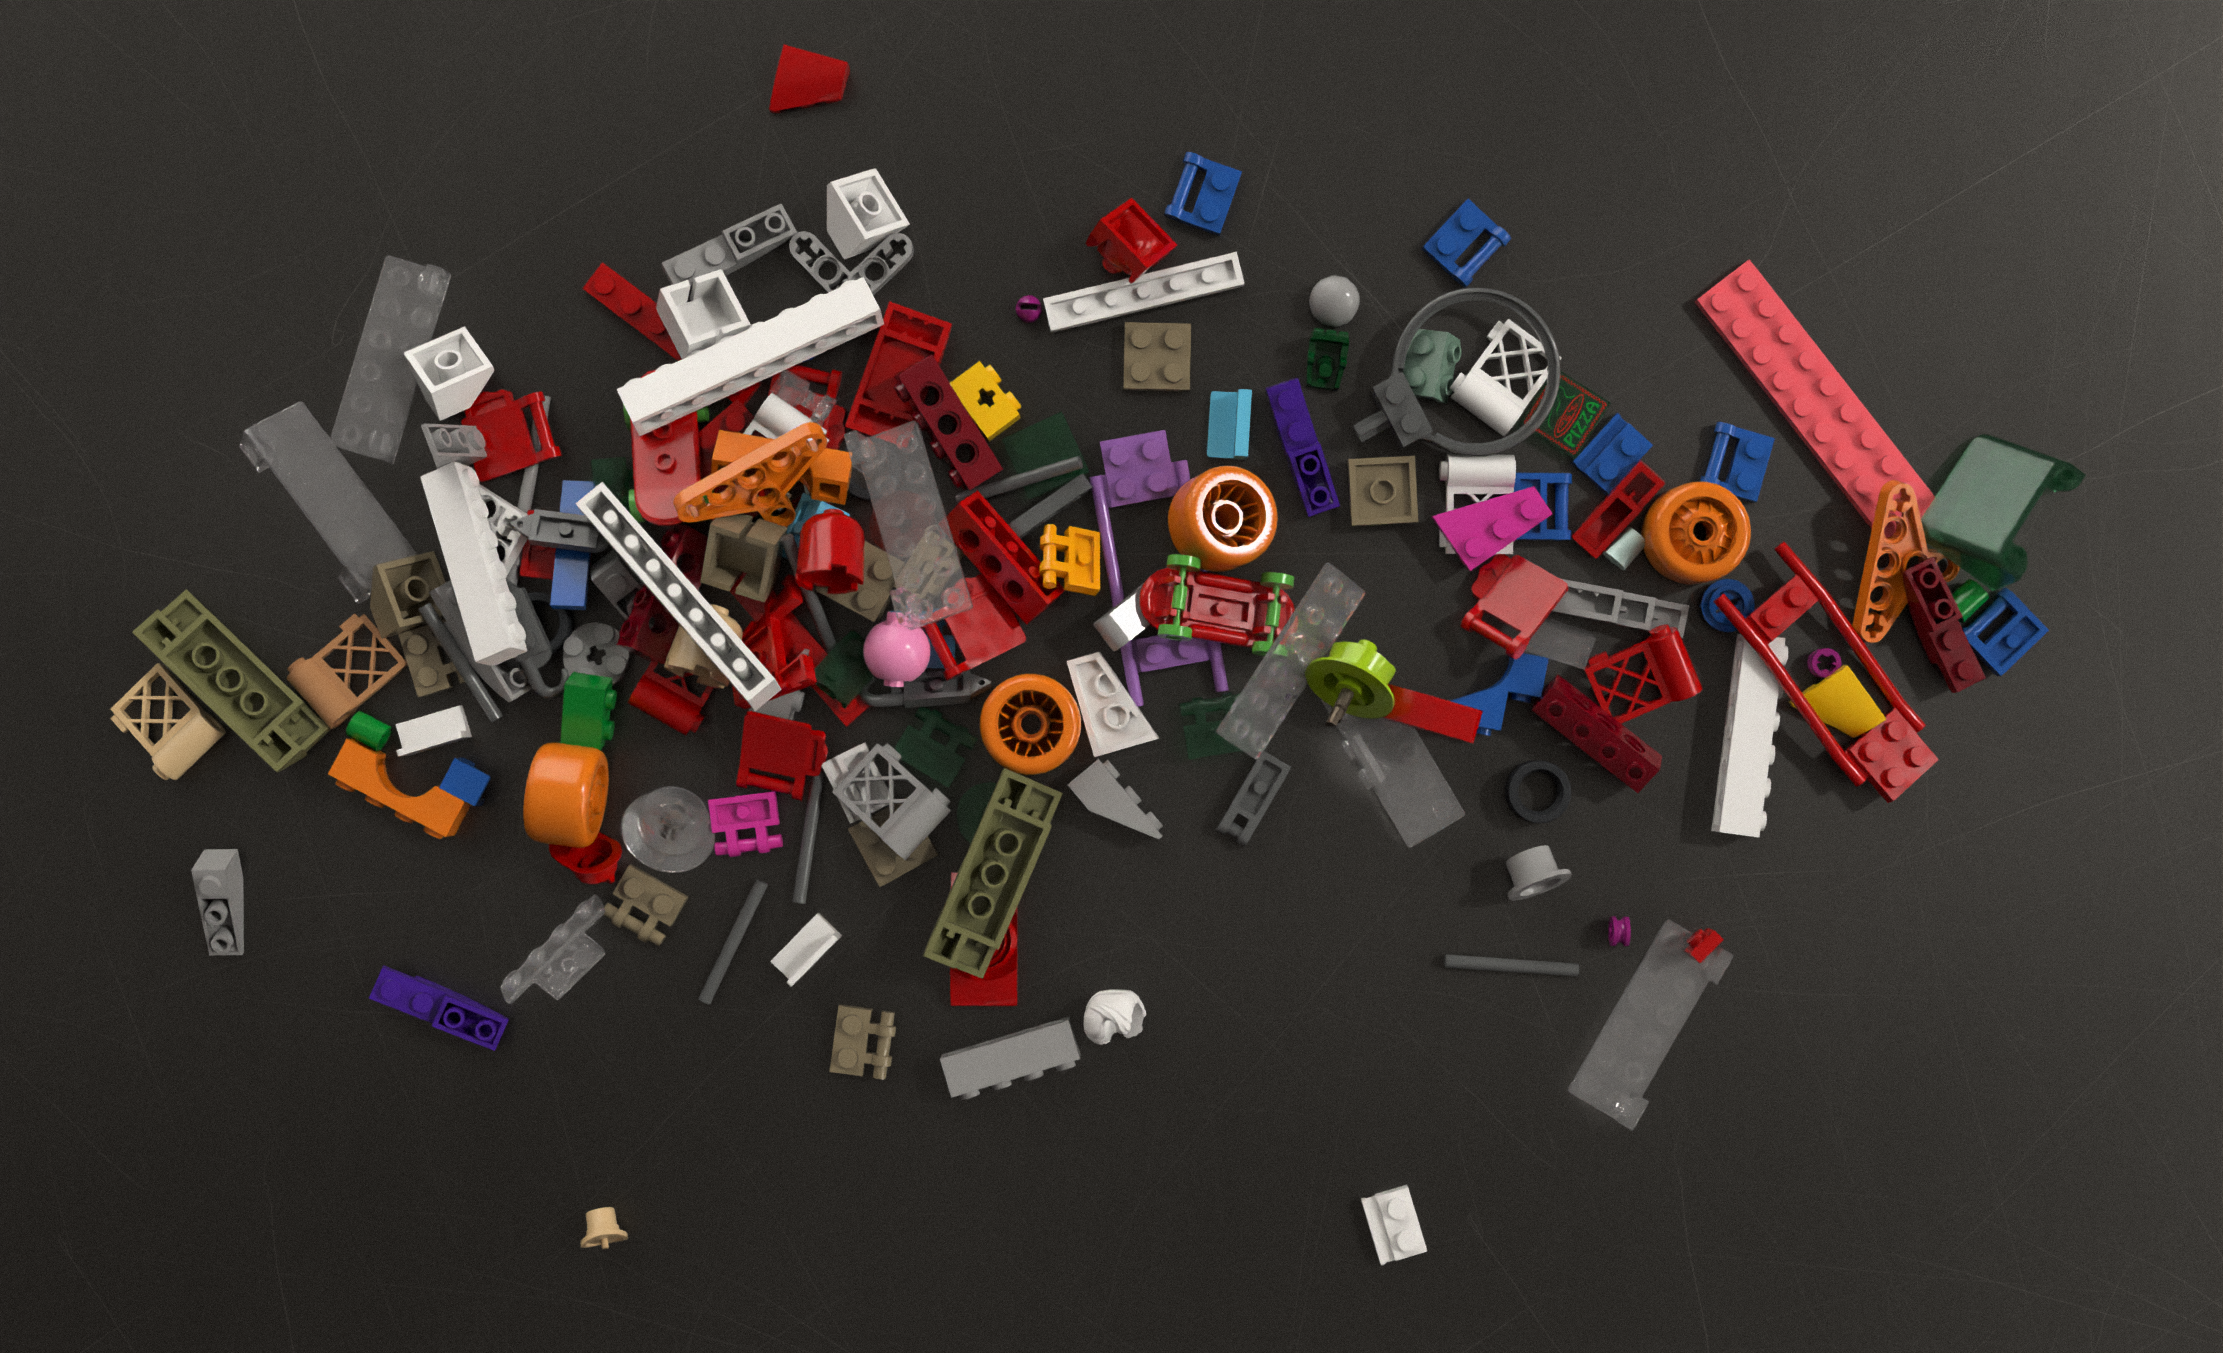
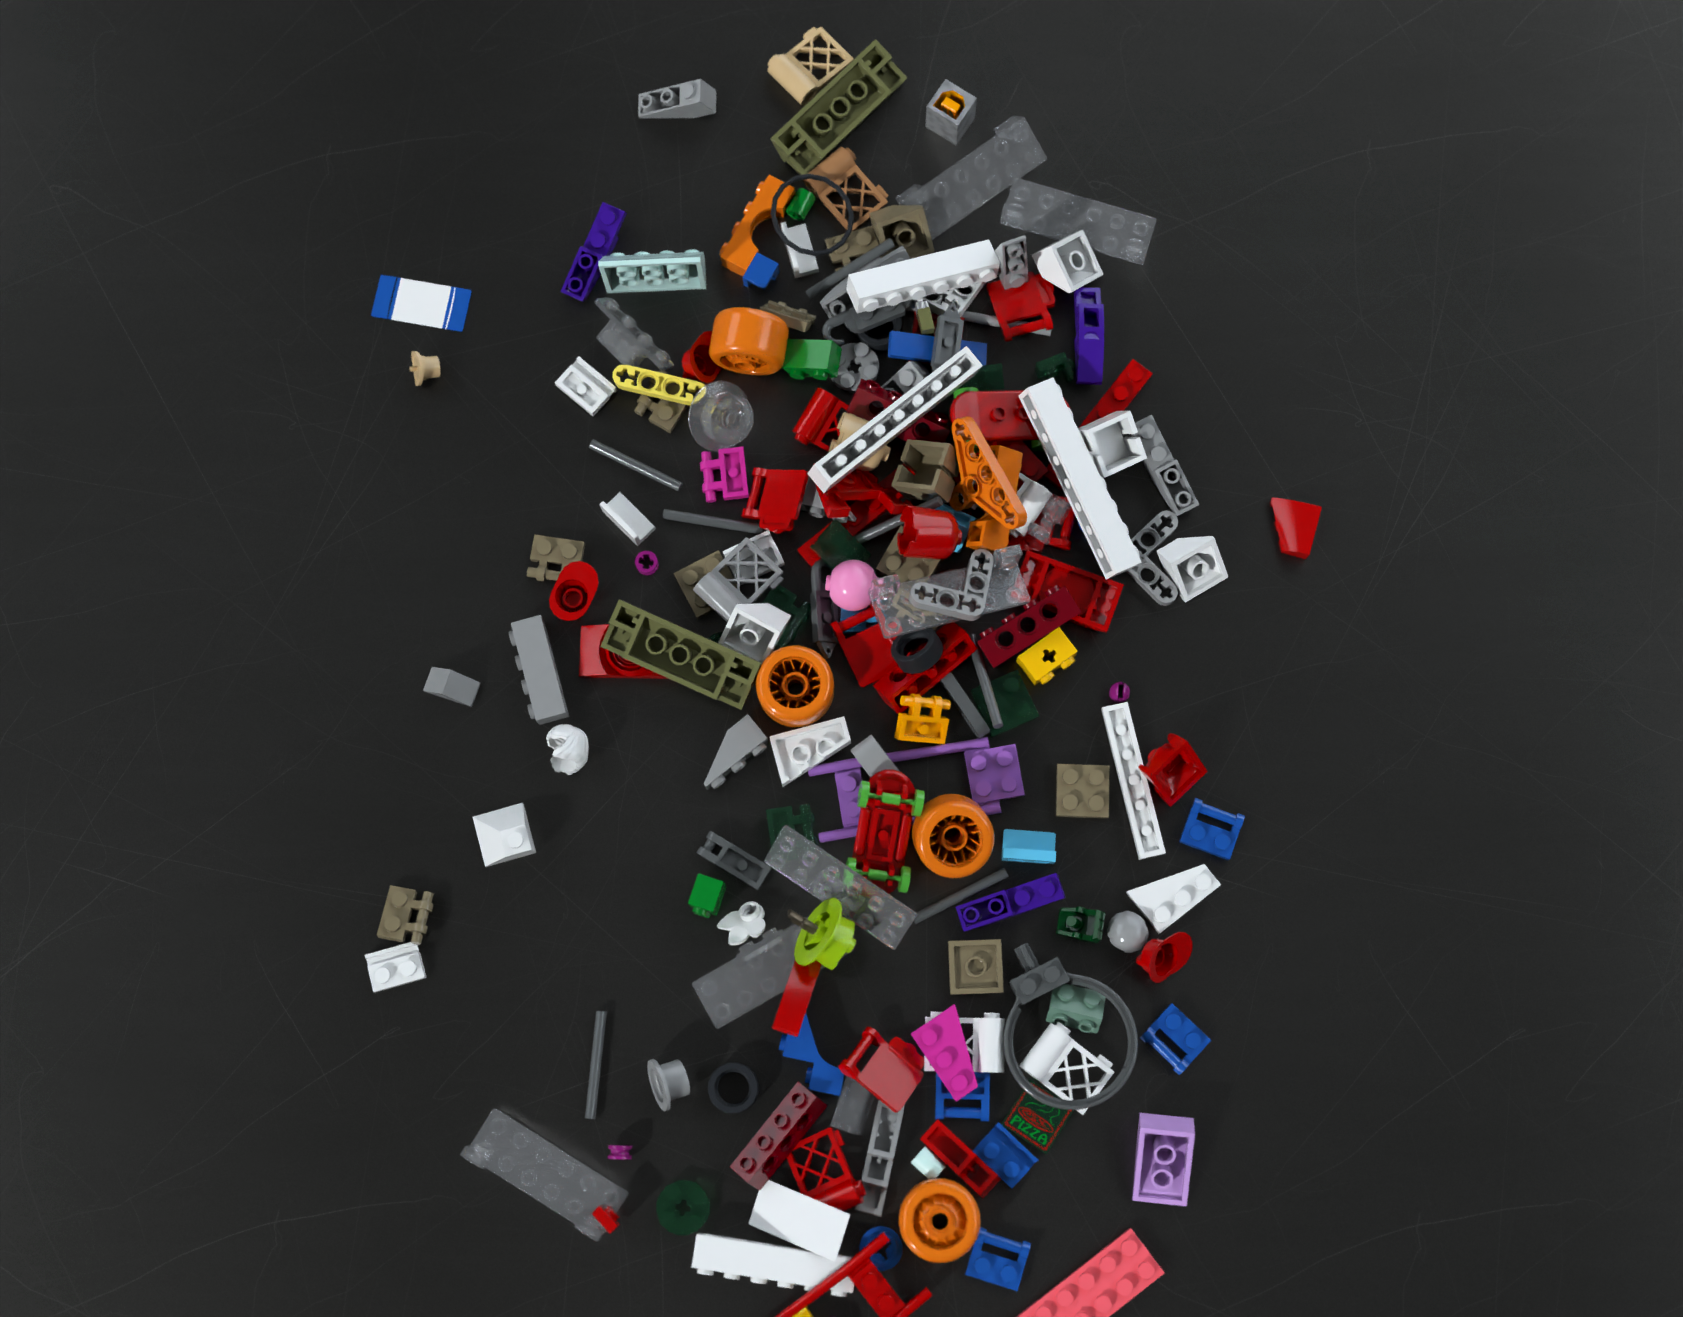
camera: 90 degrees right, 10 degrees down
none -> sticker [371,275,472,332]
none -> dark tan plate [377,885,434,945]
none -> light grey slope [423,667,481,707]
none -> white slope [473,803,536,867]
none -> red piece [549,561,599,621]
none -> white plate [555,356,617,417]
none -> light aqua slope [598,249,706,293]
none -> light yellow beam [612,364,709,407]
none -> magenta bush [635,550,659,576]
none -> clear green plate [656,1180,711,1235]
none -> green brick [688,873,727,918]
none -> white plate [717,901,766,945]
none -> white slope [718,603,791,664]
none -> white sticker [749,1180,850,1262]
none -> dark tan plate [759,300,816,332]
none -> black piece [771,173,854,256]
none -> black tyre [891,624,943,674]
none -> light grey beam [909,549,994,621]
none -> dark grey bar [911,868,1009,924]
none -> olive piece [915,301,935,336]
none -> flat silver piece [926,79,977,145]
none -> clear green bracket [1035,352,1076,383]
none -> dark purple slope [1074,287,1104,385]
none -> white wing [1126,864,1221,934]
none -> lavender slope [1132,1113,1195,1206]
none -> red piece [1136,932,1192,983]

